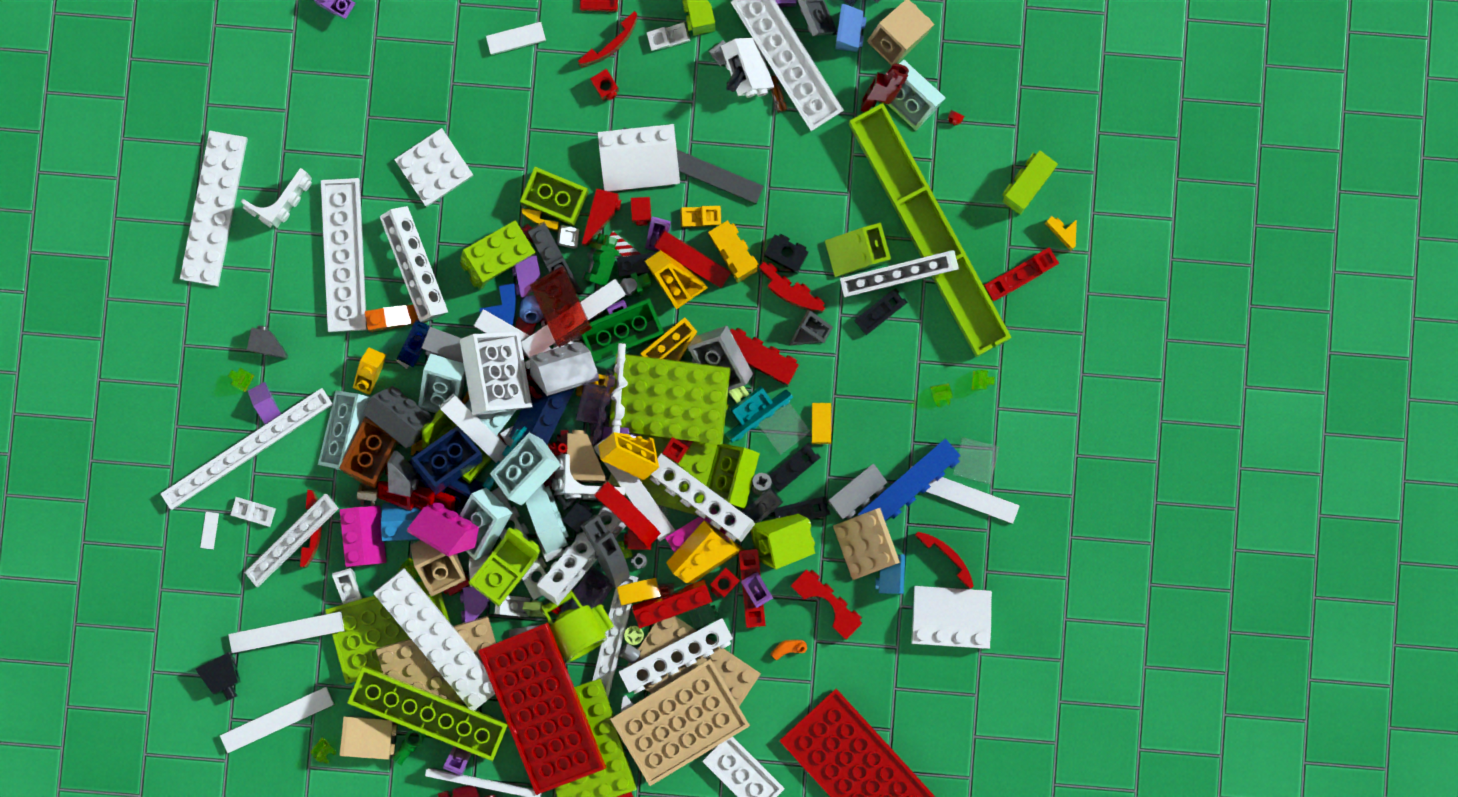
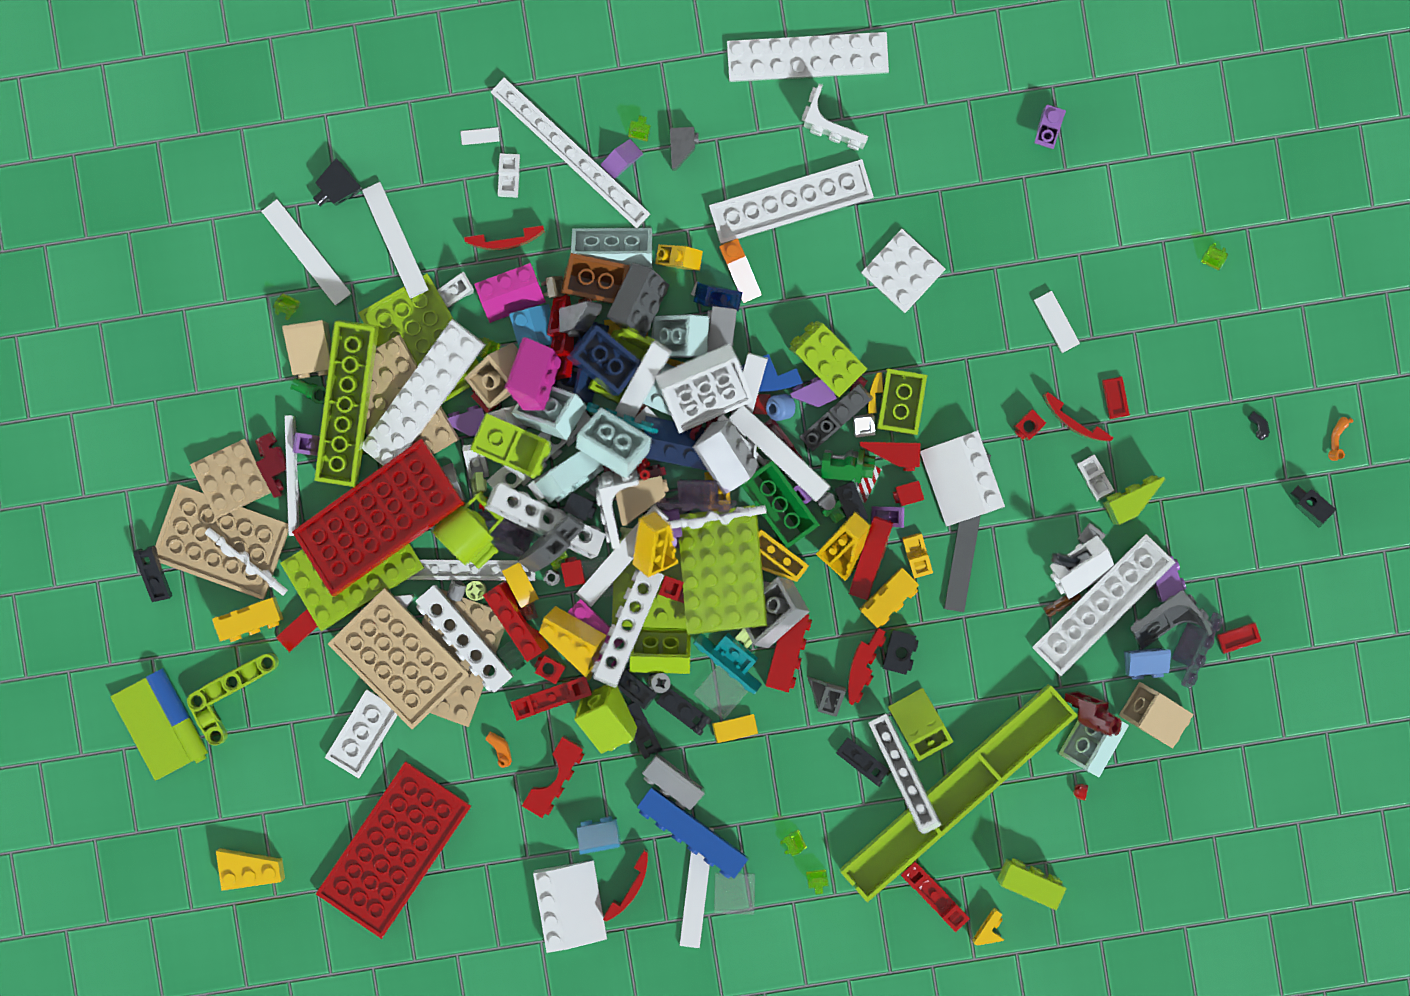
camera: 70 degrees right, 5 degrees up
white tile [244,494,339,587] -> none
white brick [380,206,448,322] -> none
clear red tile [530,266,592,348] -> none
red slope [594,481,661,547] -> none
medium lavender slope [741,572,773,608] -> none
tan plate [833,508,900,580] -> none

